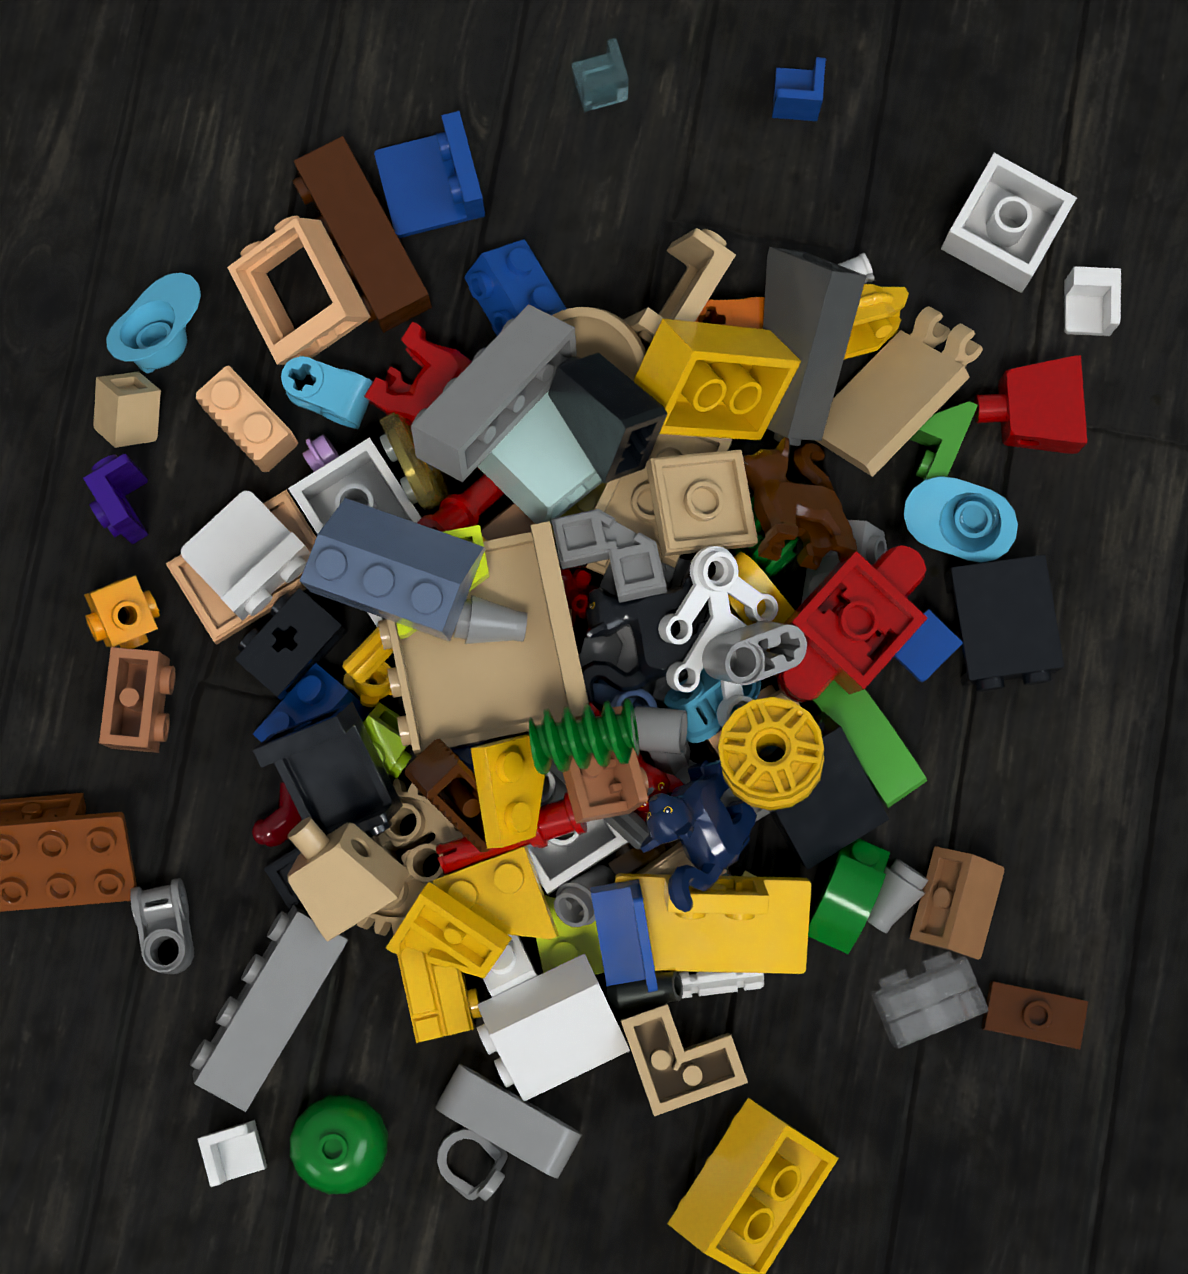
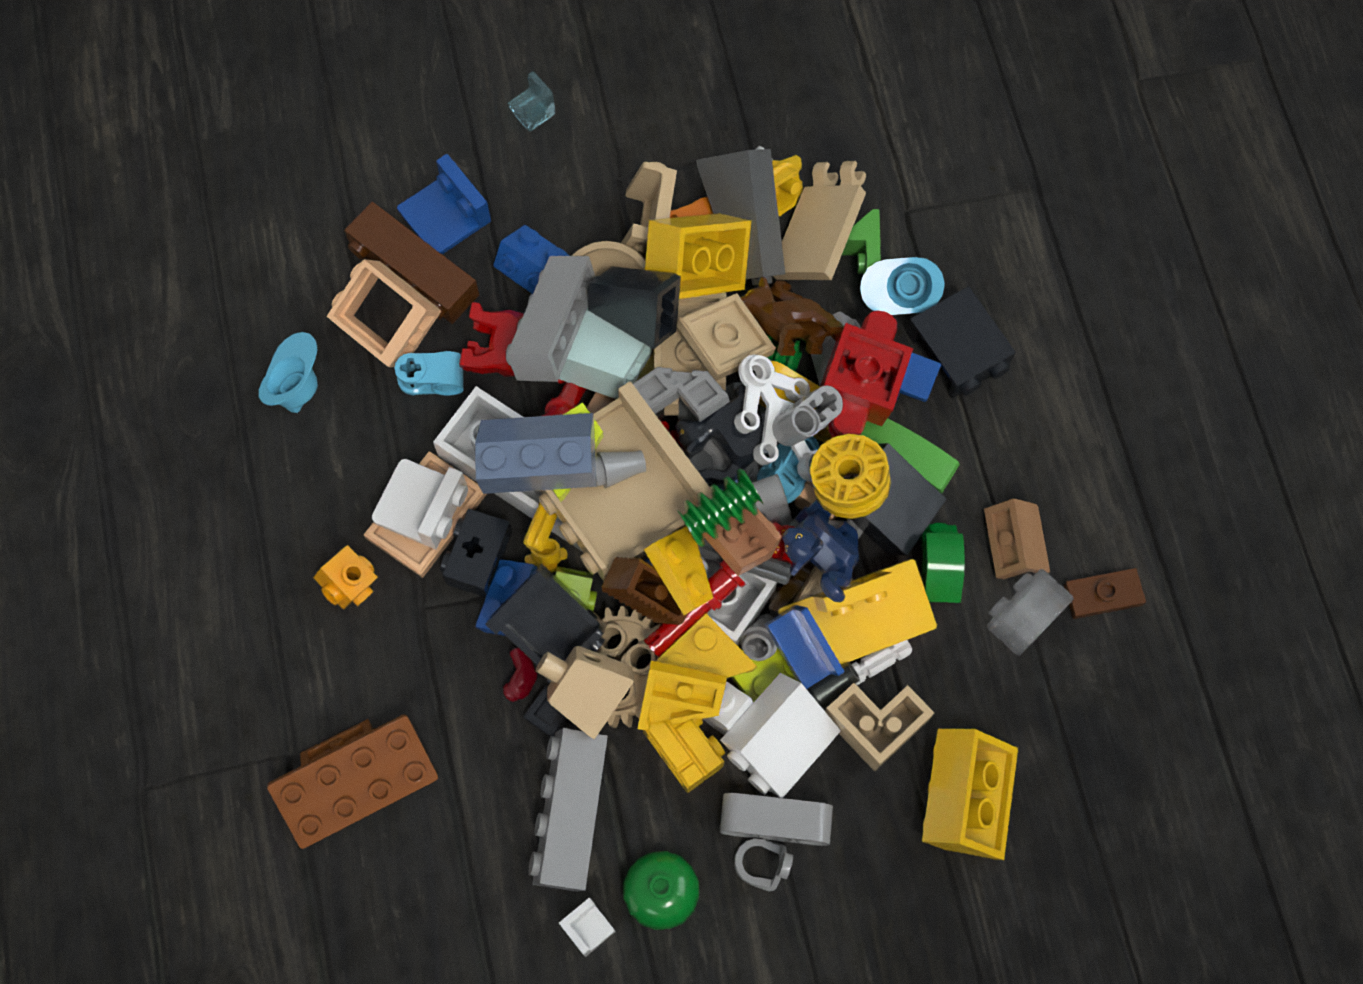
camera: 25 degrees left, 10 degrees down
dark purple bracket [83,454,148,545] -> none
tan panel [94,371,161,448] -> none
nougat brick [99,647,175,753] -> none
light grey piece [130,878,194,974] -> none
light nougat brick [196,365,298,472] -> none
lavender plate [302,434,339,472] -> none
clear yellow piece [379,412,451,513] -> none
blue panel [772,57,826,121] -> none
light grey cone [867,858,929,933] -> none
white brick [941,153,1077,293] -> none
red torso [974,355,1087,454] -> none
white panel [1064,267,1121,336] -> none

